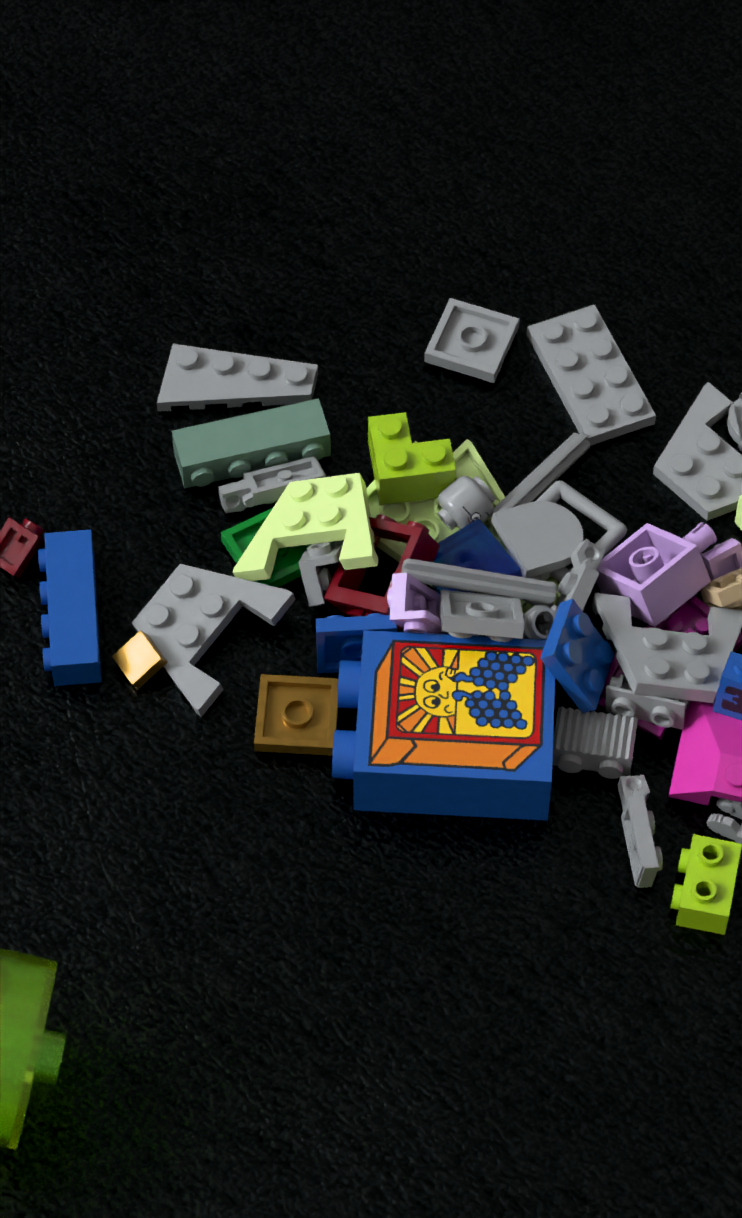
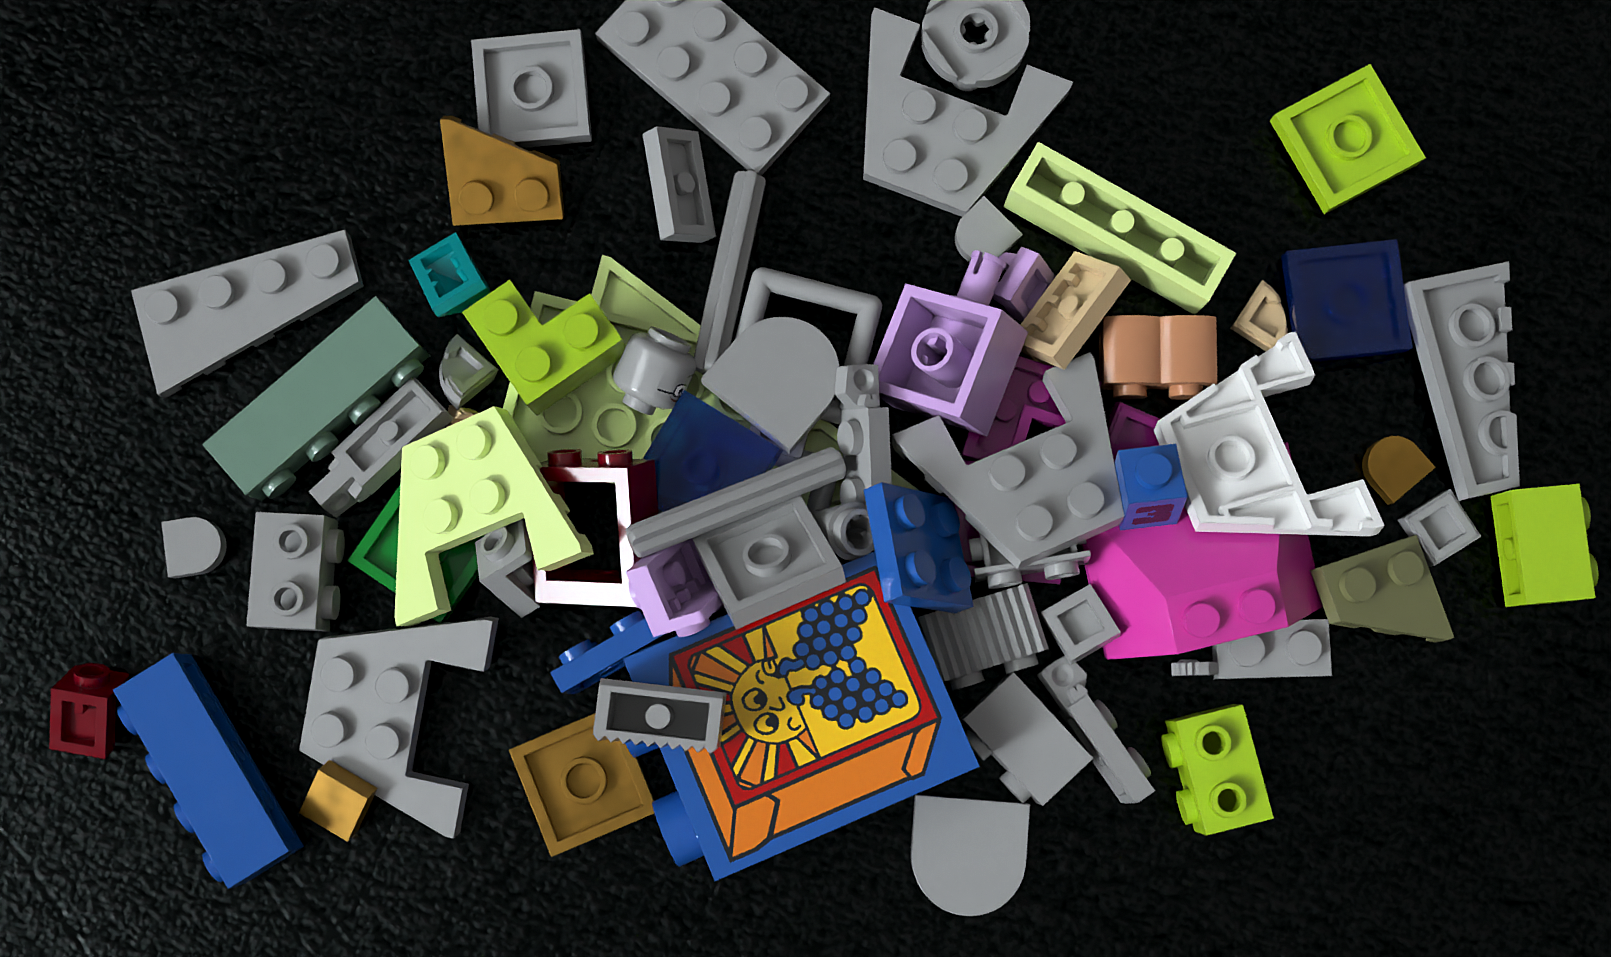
camera: 25 degrees left, 25 degrees up
none -> light grey tile [161,517,227,578]
none -> light grey brick [247,512,345,631]
none -> teal slope [409,232,492,317]
none -> light grey tile [439,334,498,410]
none -> pearl gold wing [440,116,565,226]
none -> light grey brick [593,678,727,754]
none -> light grey plate [643,126,716,243]
none -> light grey tile [911,794,1030,916]
none -> light grey tile [955,196,1023,262]
none -> light grey brick [959,672,1093,806]
none -> light grey tile [1041,584,1121,665]

